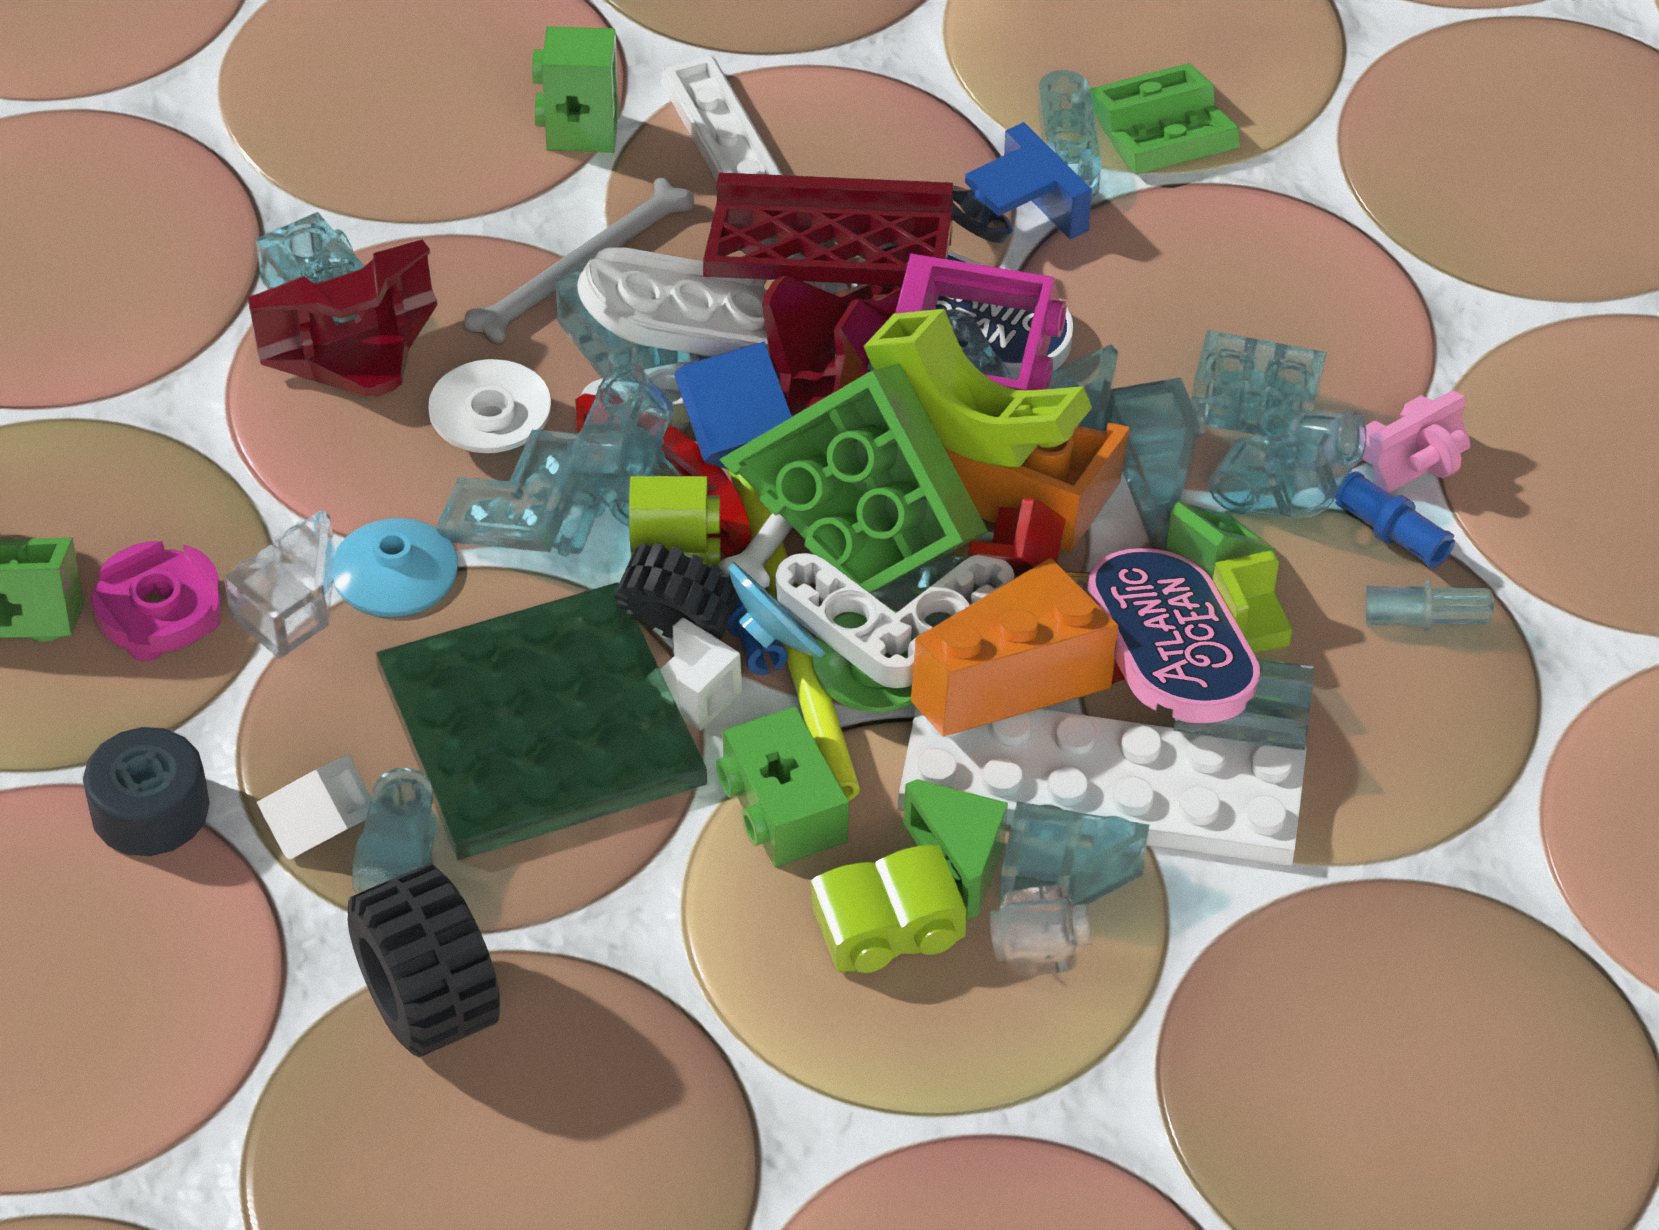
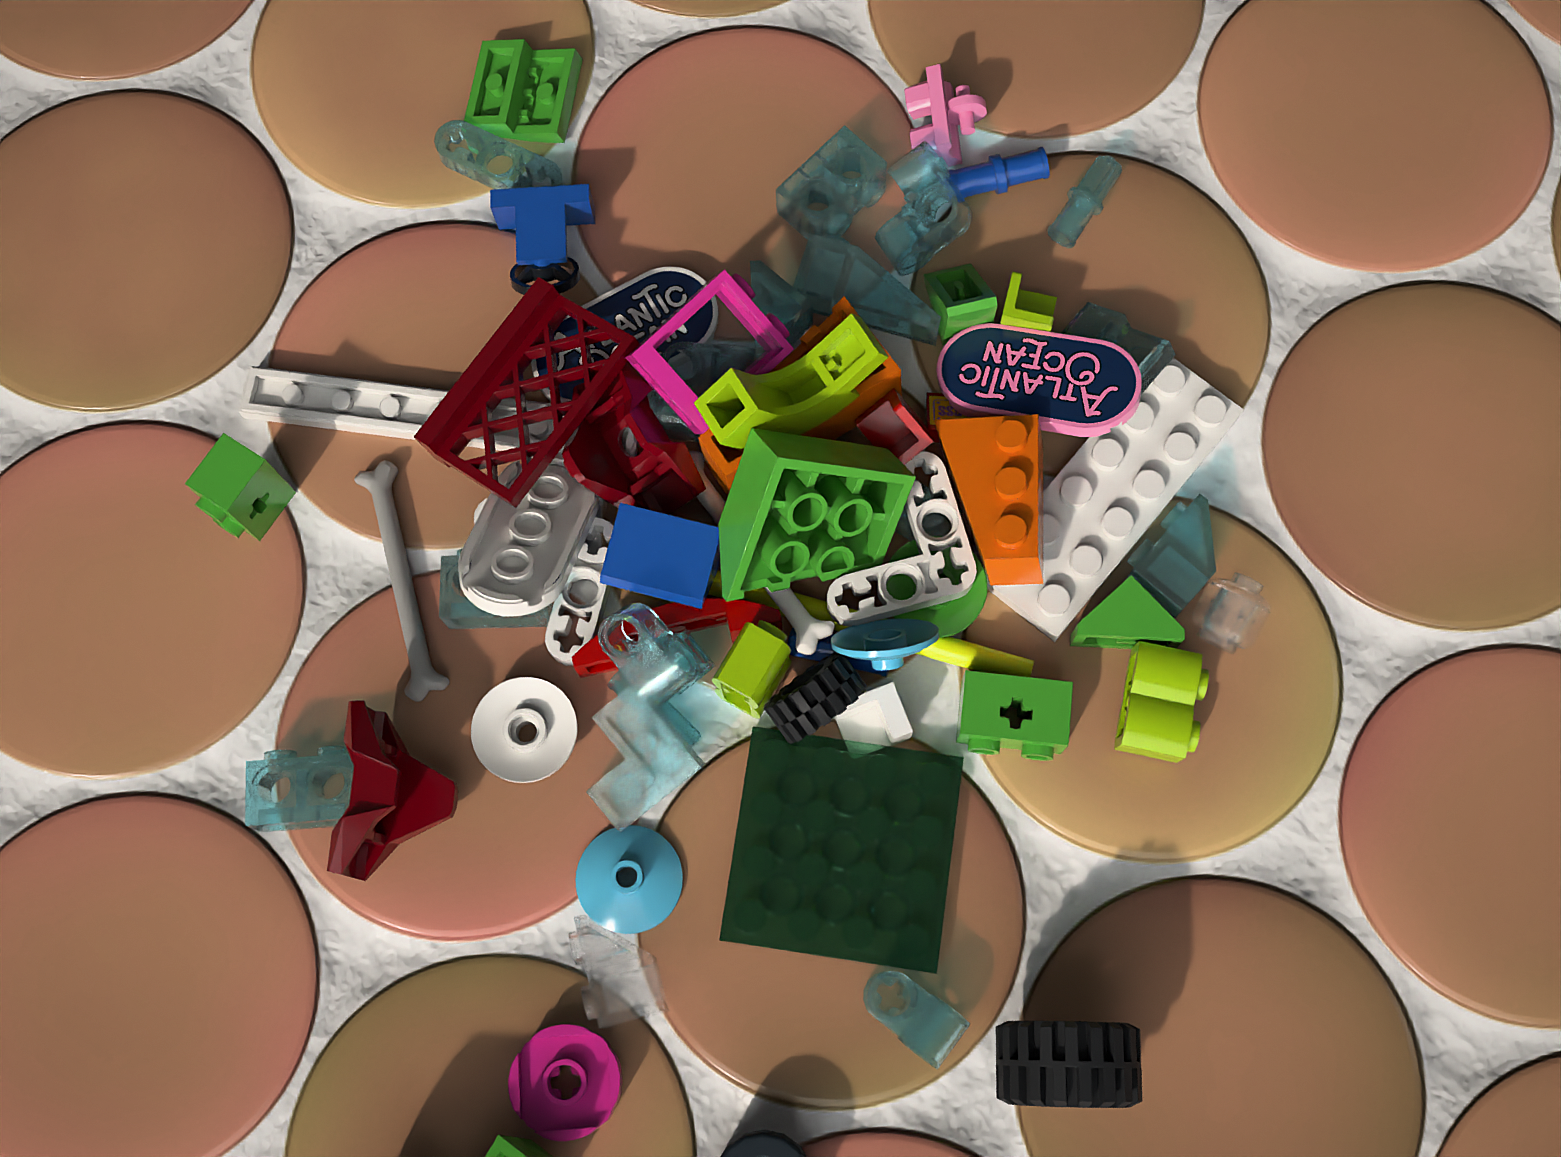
camera: 55 degrees left, 25 degrees up
white panel [256,754,380,859] -> none

